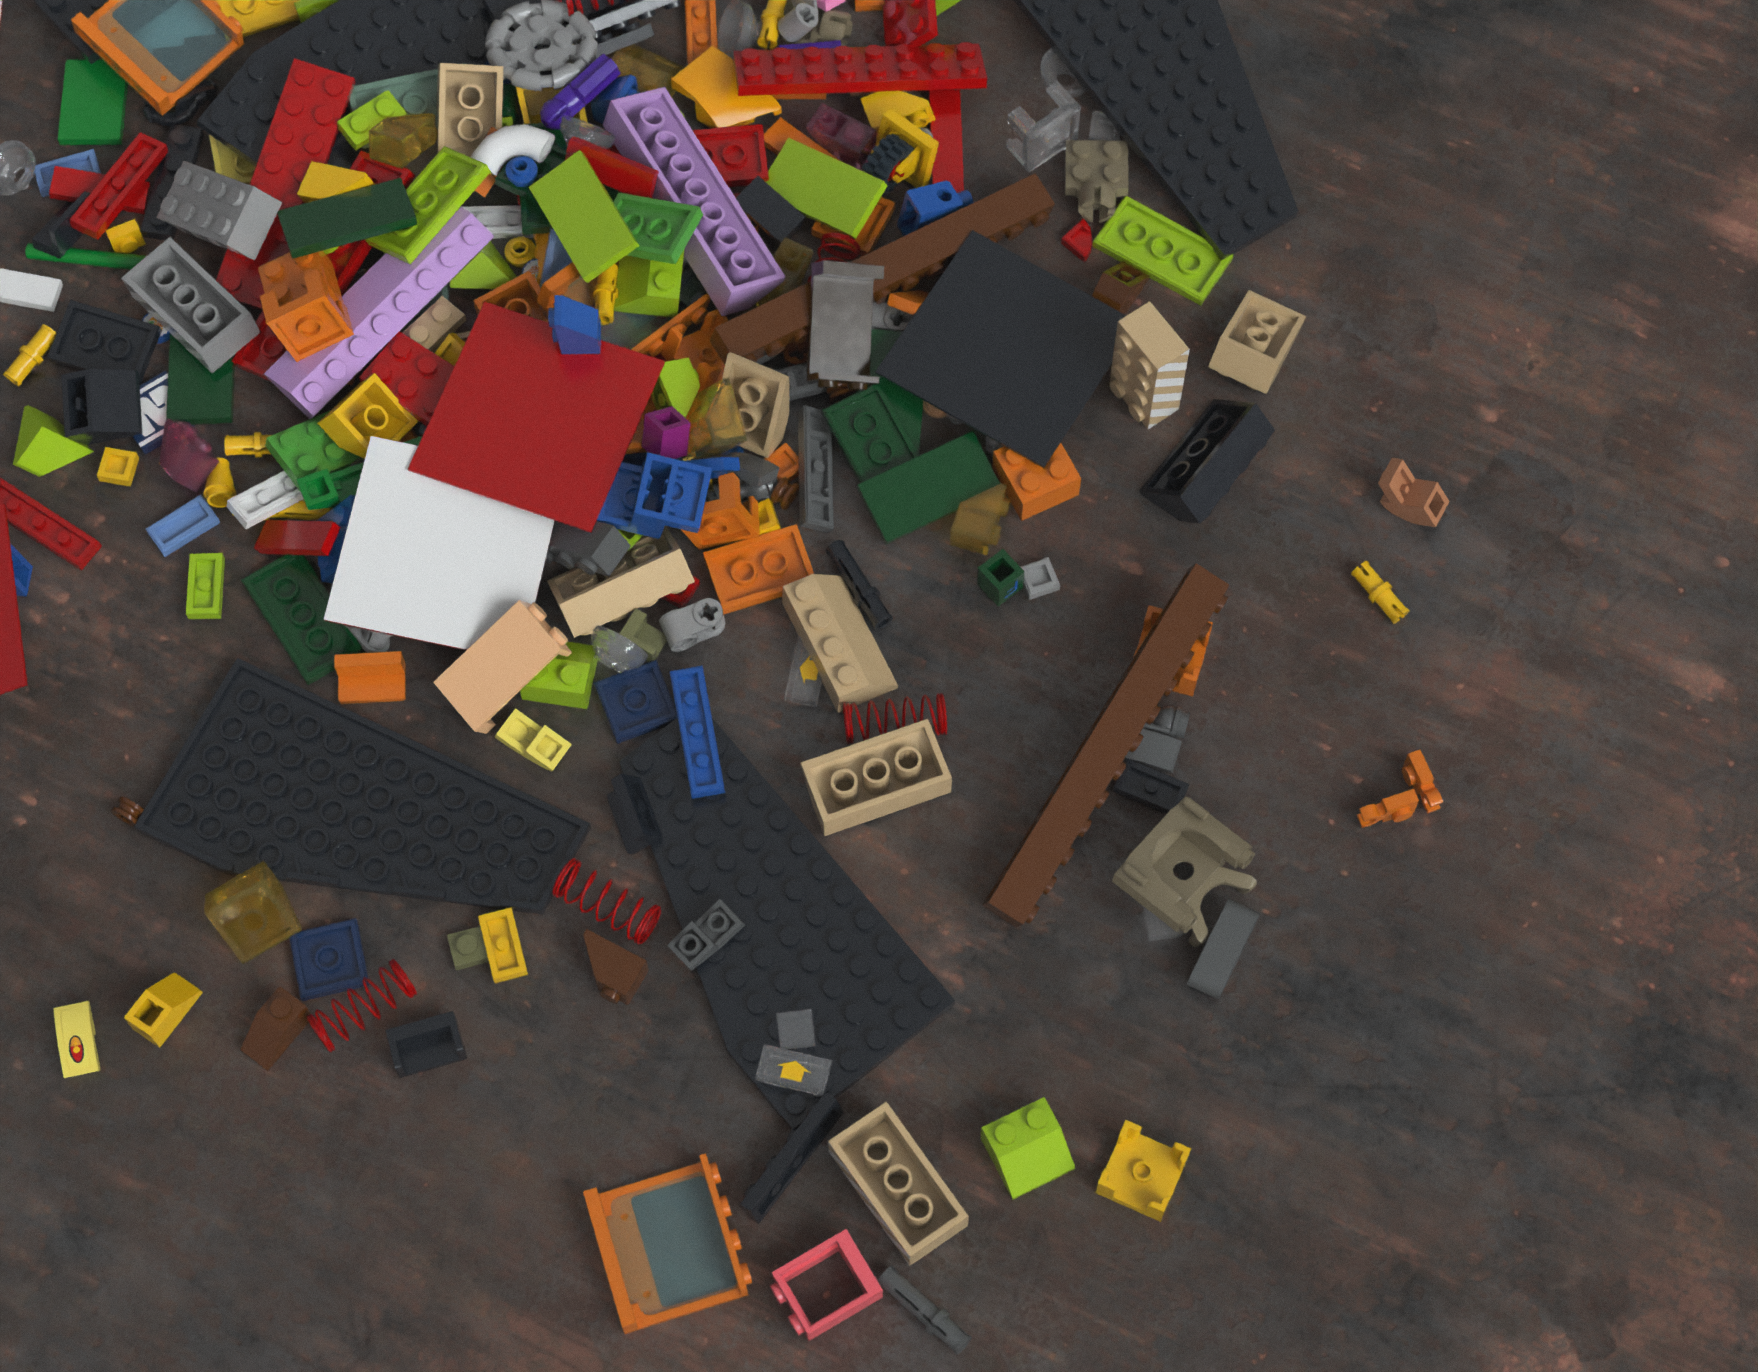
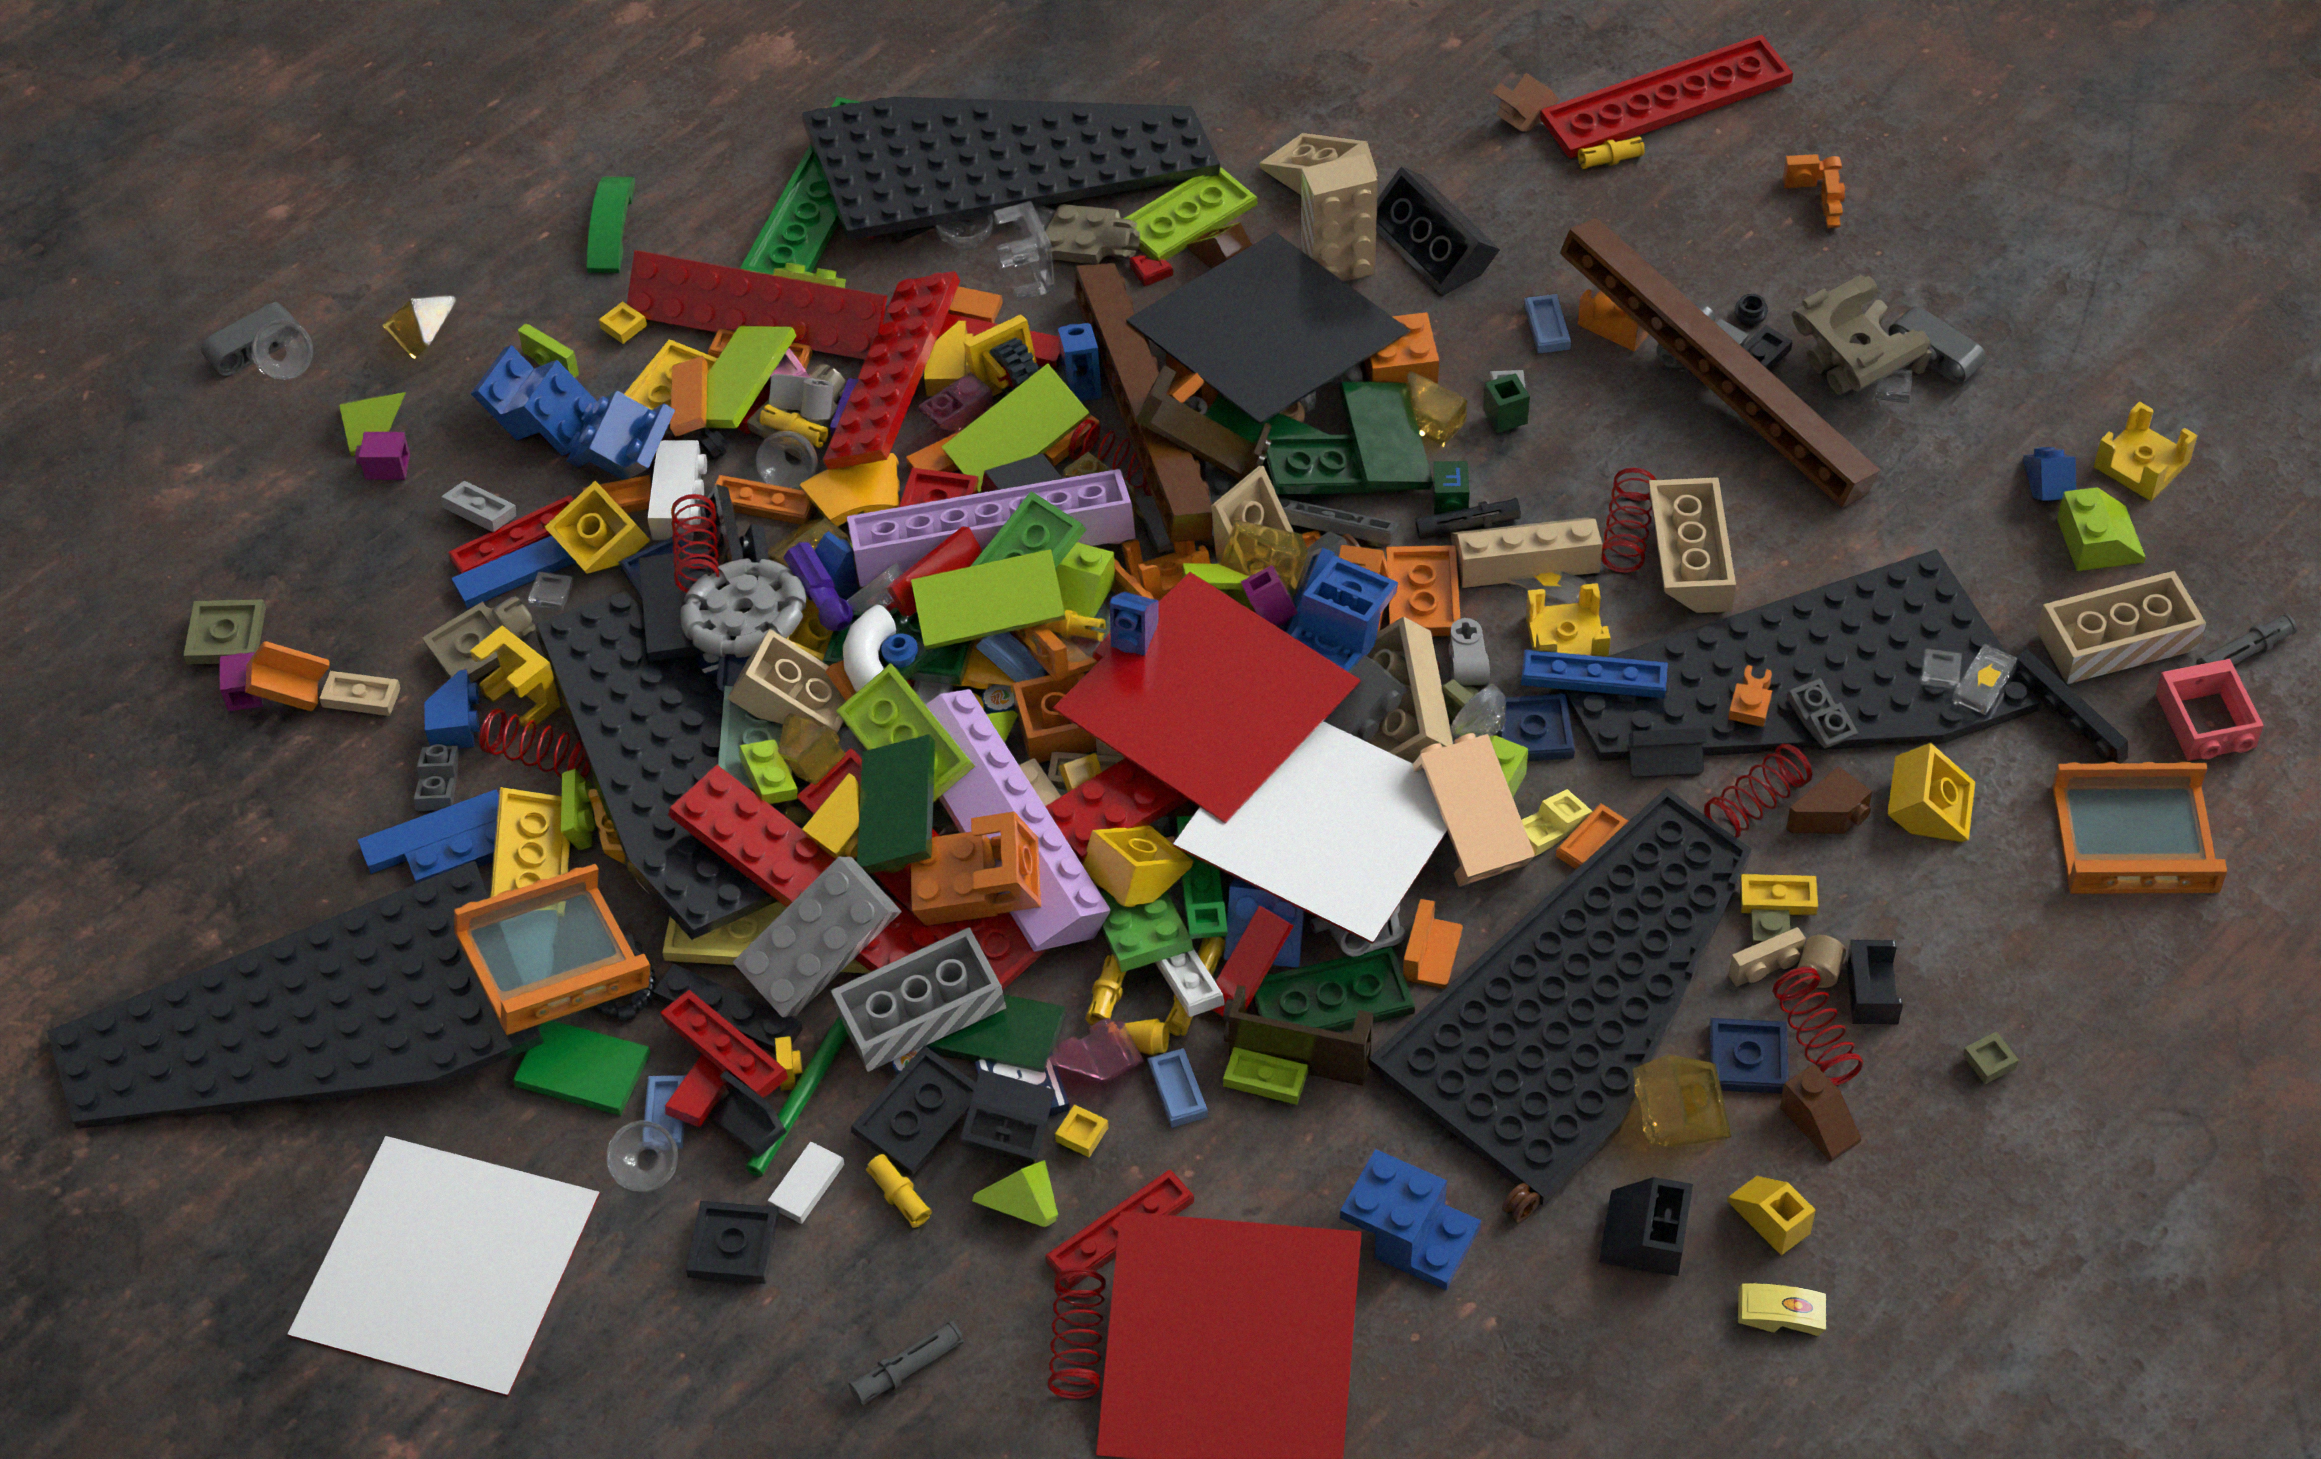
camera: 70 degrees left, 15 degrees down
none -> orange tile [948,286,1003,323]
none -> dark brown panel [1223,985,1373,1086]
none -> blue bracket [1340,1149,1481,1290]
none -> dark green brick [1432,461,1470,515]
none -> medium blue tile [1524,294,1571,354]
none -> yellow panel [1526,583,1611,657]
none -> red plate [1540,34,1793,159]
none -> orange tile [1556,803,1629,869]
none -> black slope [1599,1177,1693,1276]
none -> orange plate [1728,665,1772,727]
none -> tan plate [1729,927,1806,987]
none -> black plate [1734,294,1768,324]
none -> tan piece [1798,935,1846,988]
none -> yellow slope [1888,743,1975,842]
none -> olive plate [1962,1032,2019,1084]
none -> blue slope [2023,447,2077,501]

